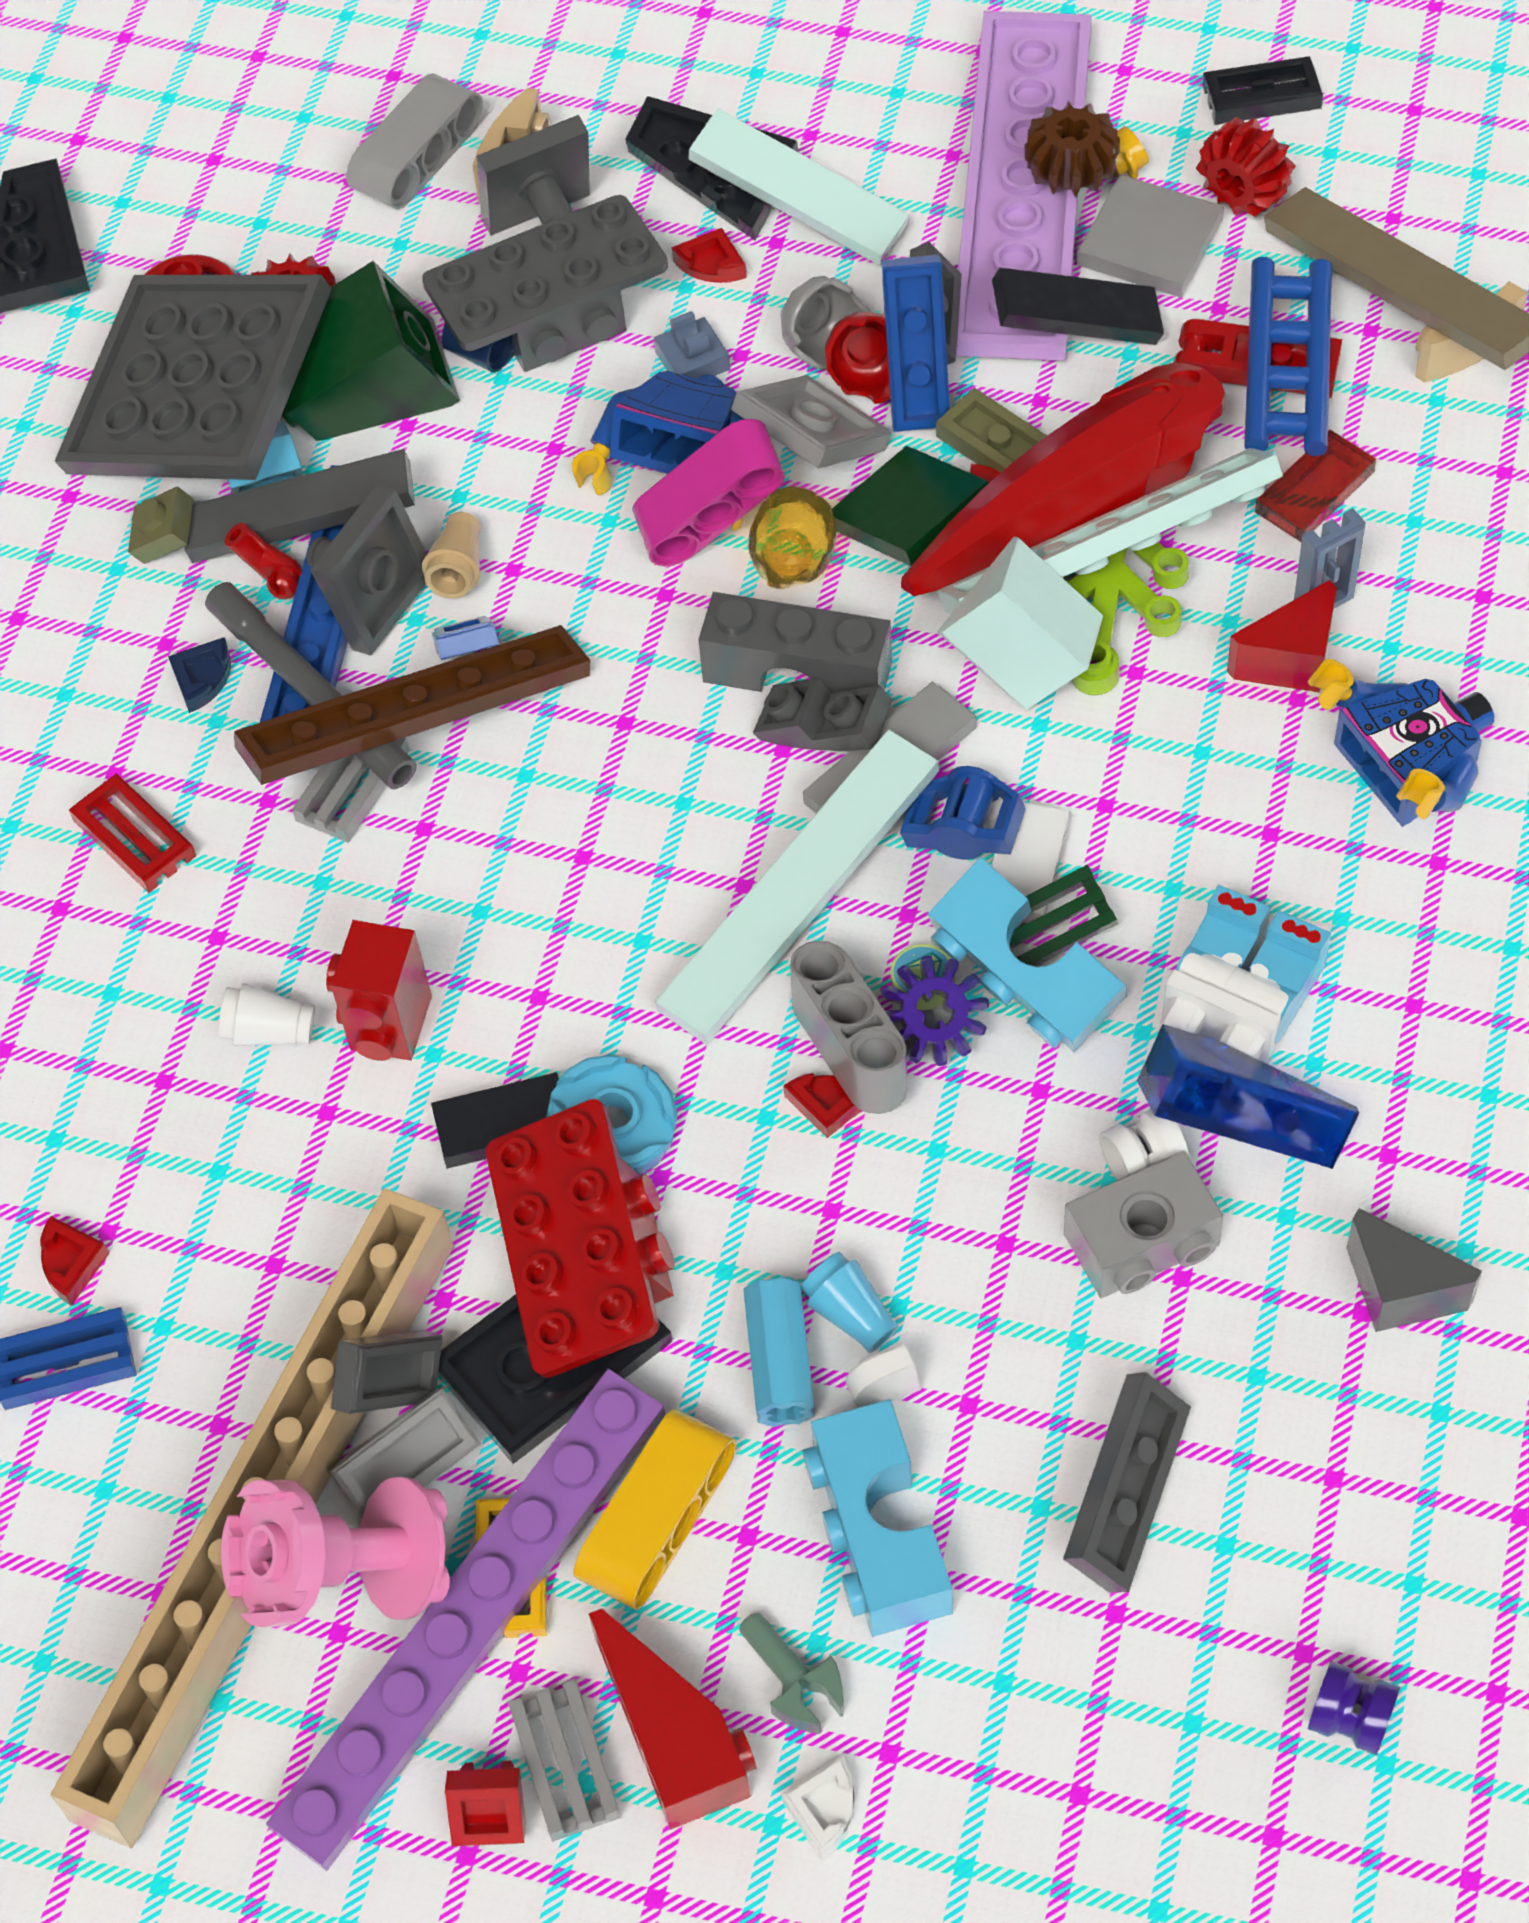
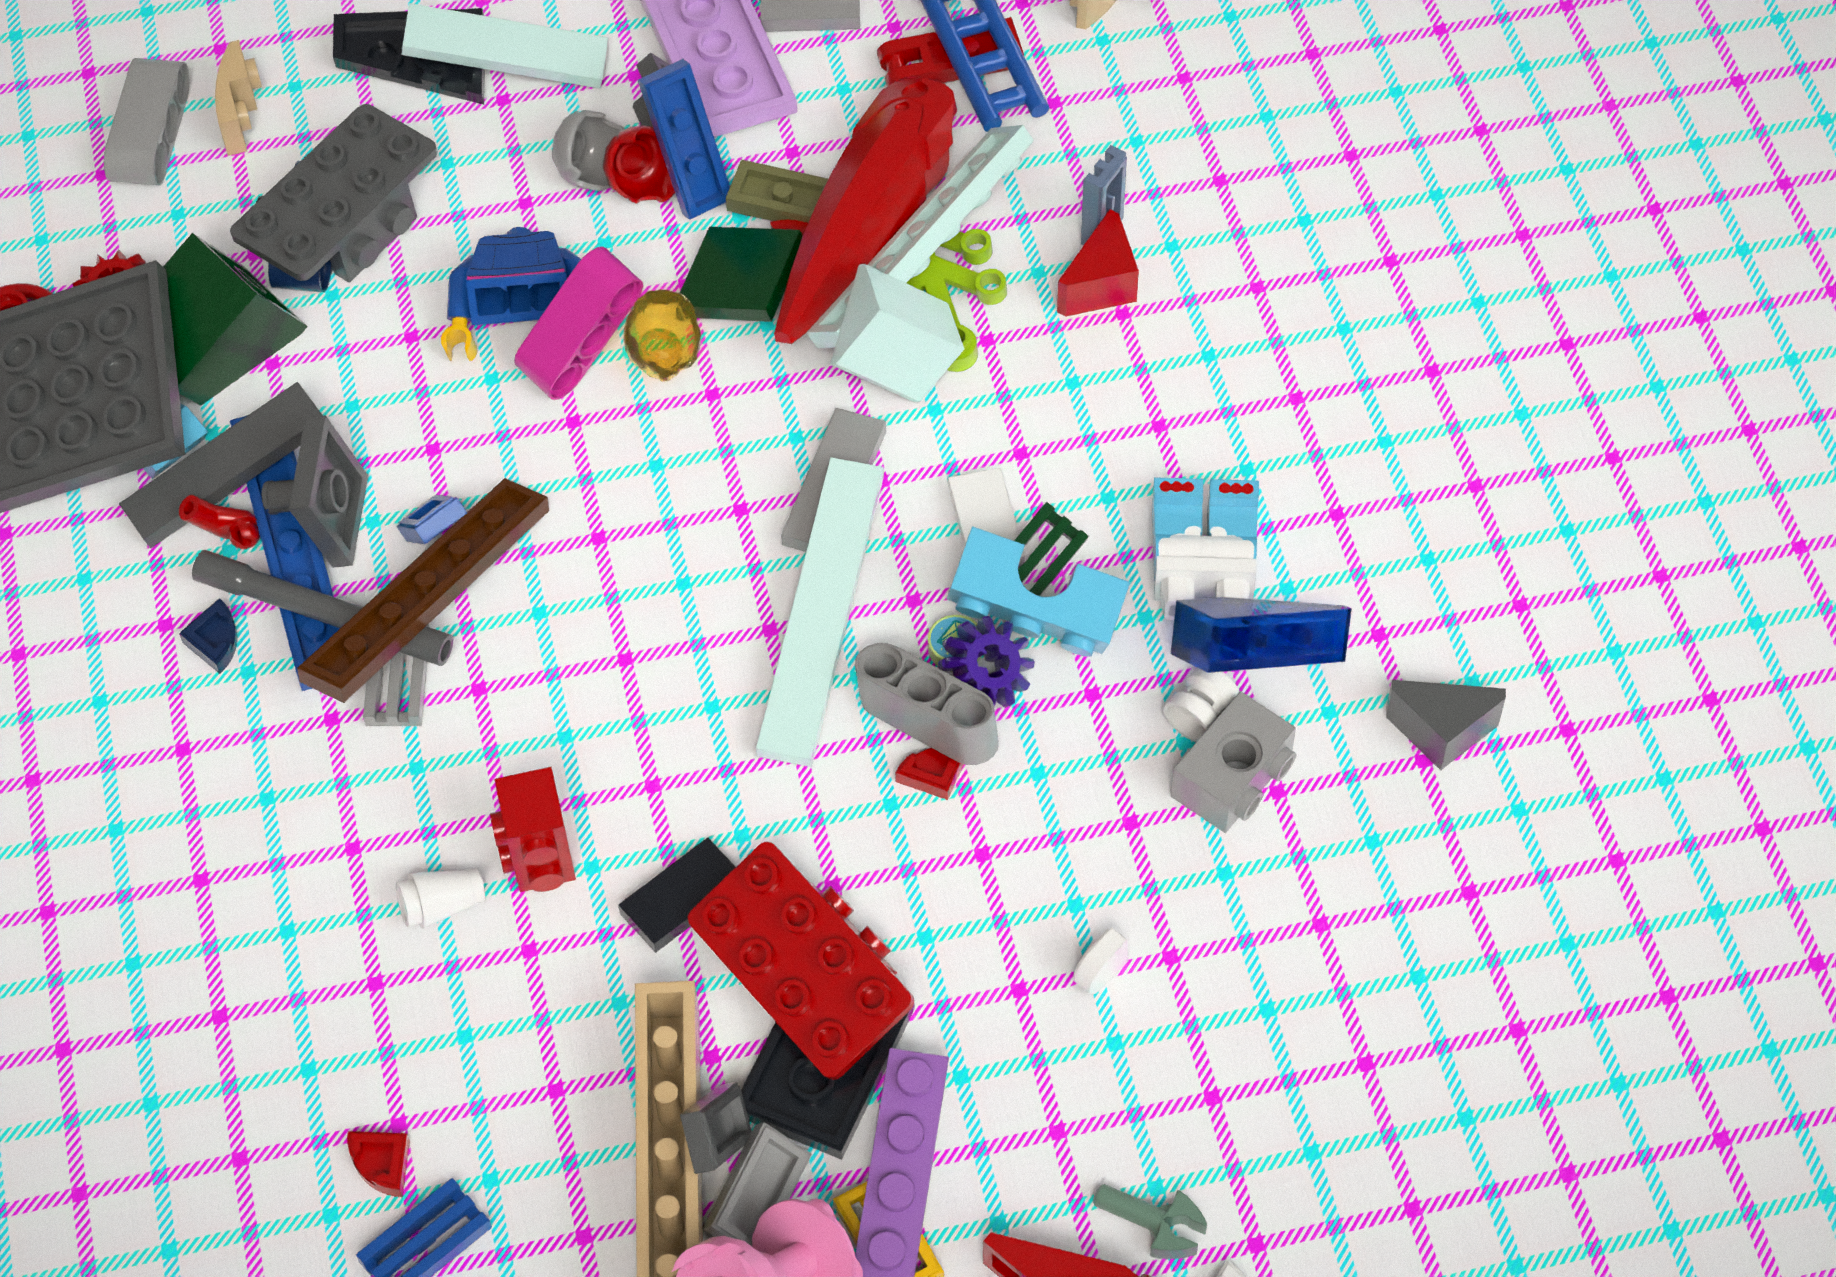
camera: 30 degrees left, 0 degrees up
red tile [69,773,196,893] -> none
olive plate [128,486,193,564] -> none
tan cone [422,512,481,599] -> none
dark grey tile [477,114,590,236] -> none
medium azure tile [546,1055,678,1175] -> none
yellow beam [574,1408,737,1611] -> none
sand blue tile [654,311,730,379] -> none
red tile [671,228,747,283] -> none
dark grey arch [698,592,892,693] -> none
light grey plate [731,375,892,469] -> none
medium azure axle [743,1277,815,1427] -> none
dark grey slope [753,678,892,751] -> none
medium azure cone [801,1252,899,1353] -> none
medium azure arch [802,1399,953,1637] -> none
blue piece [900,766,1026,860] -> none
black tile [992,267,1164,345] -> none
dark grey plate [1063,1372,1191,1593] -> none
clear red tile [1255,429,1377,542] -> none
torso [1307,659,1494,827] -> none
dark purple wheel [1307,1661,1401,1756] -> none

